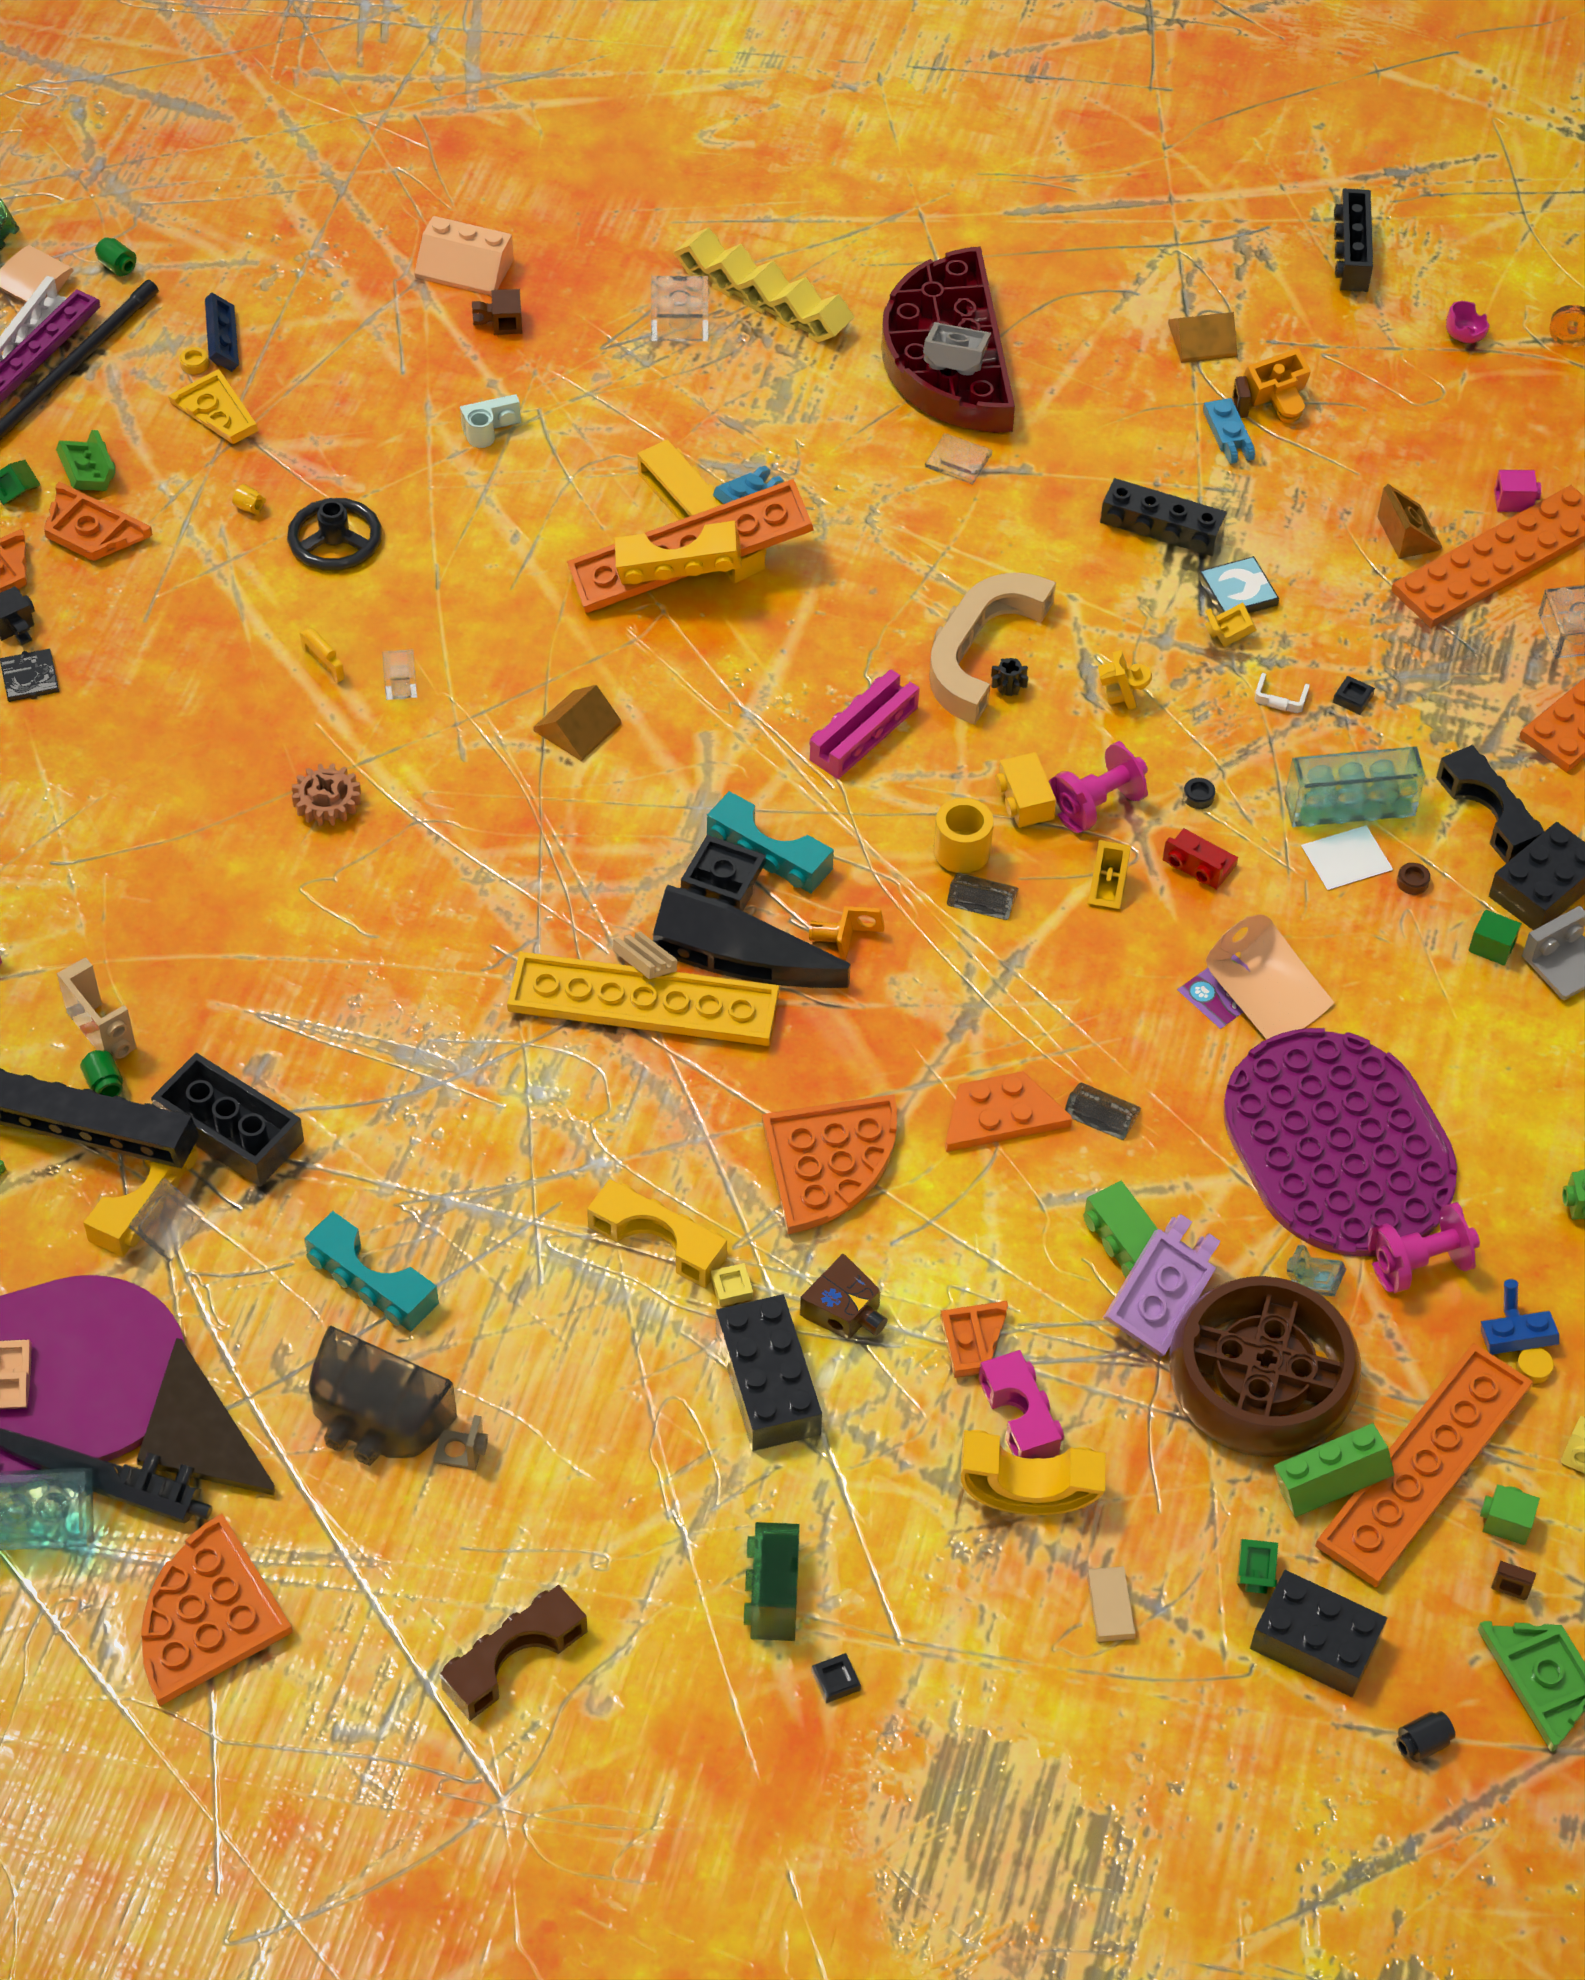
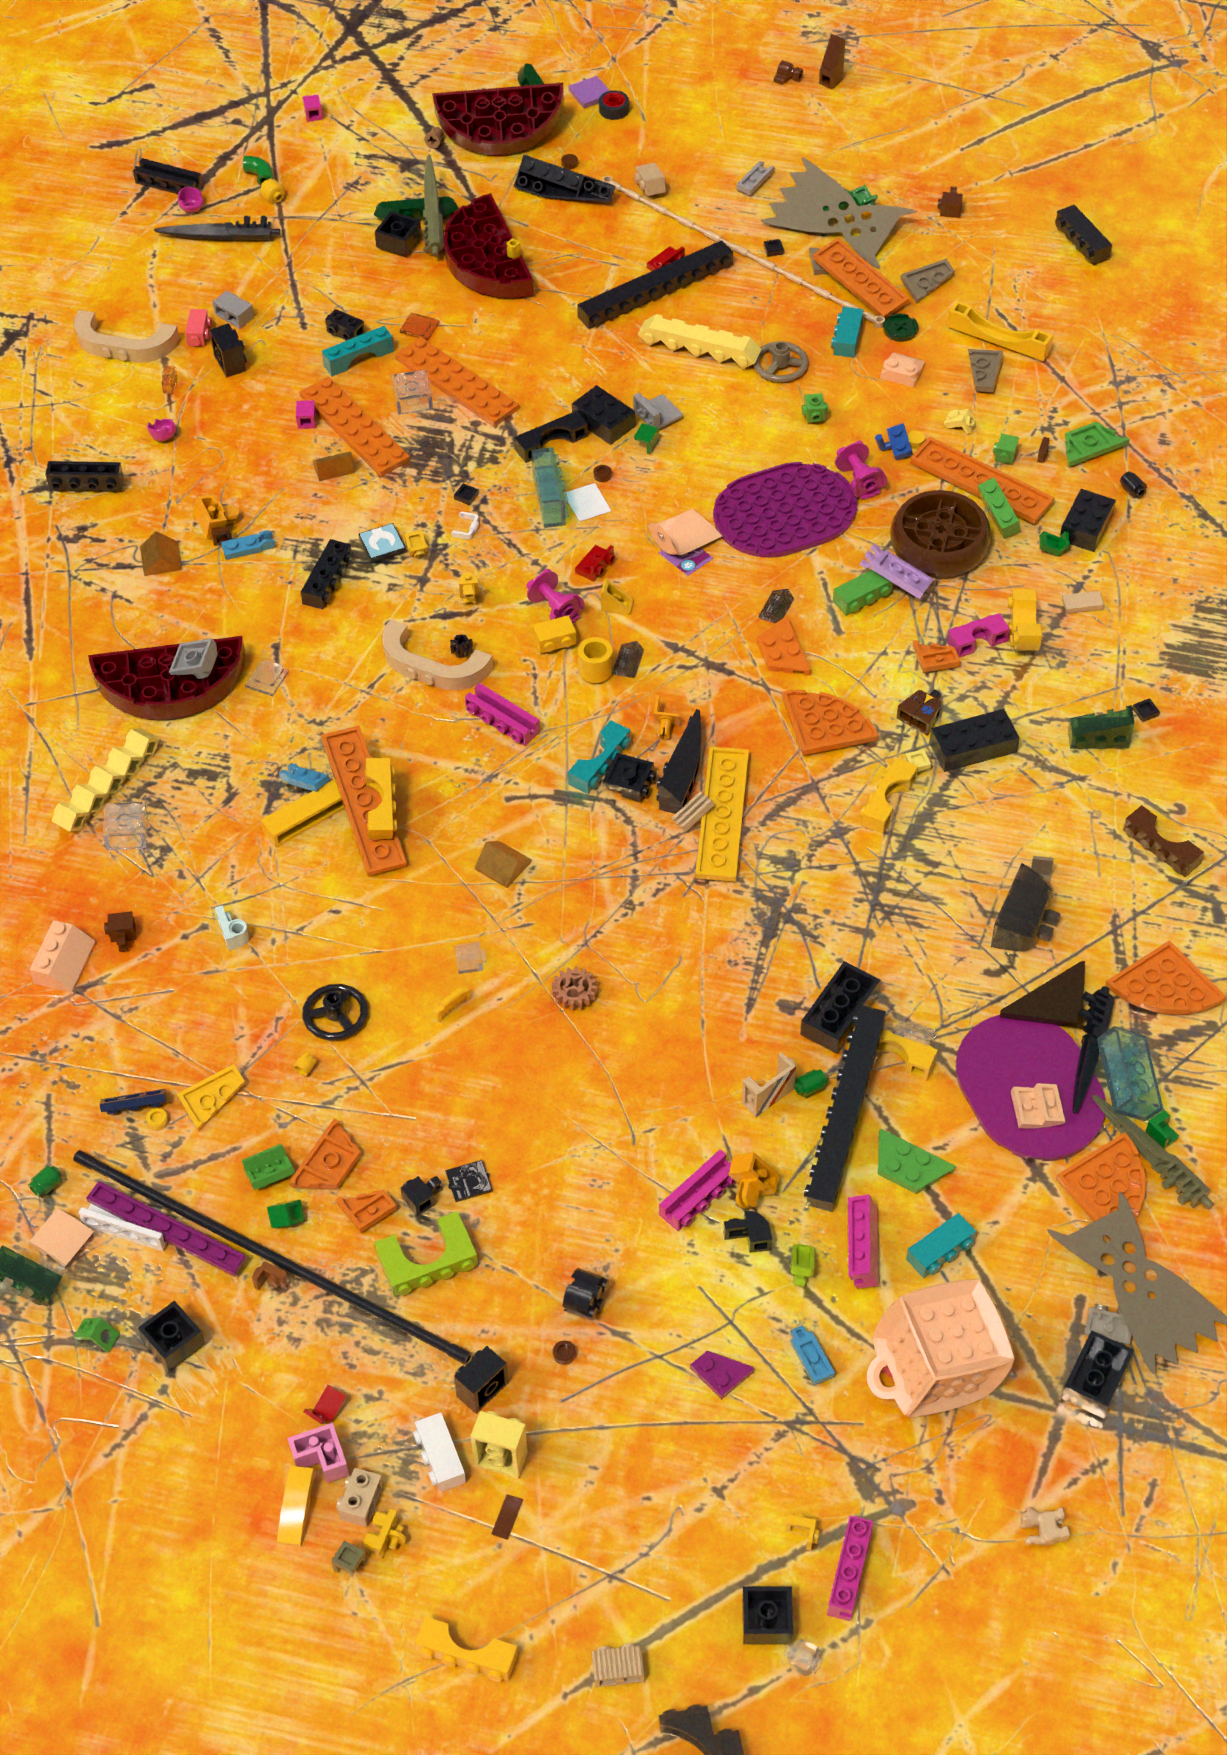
camera: 90 degrees left, 0 degrees up
teal arch [304,1211,439,1332] -> none
black tile [1183,778,1216,809] -> none
clear light blue bracket [1287,1245,1346,1297] -> none

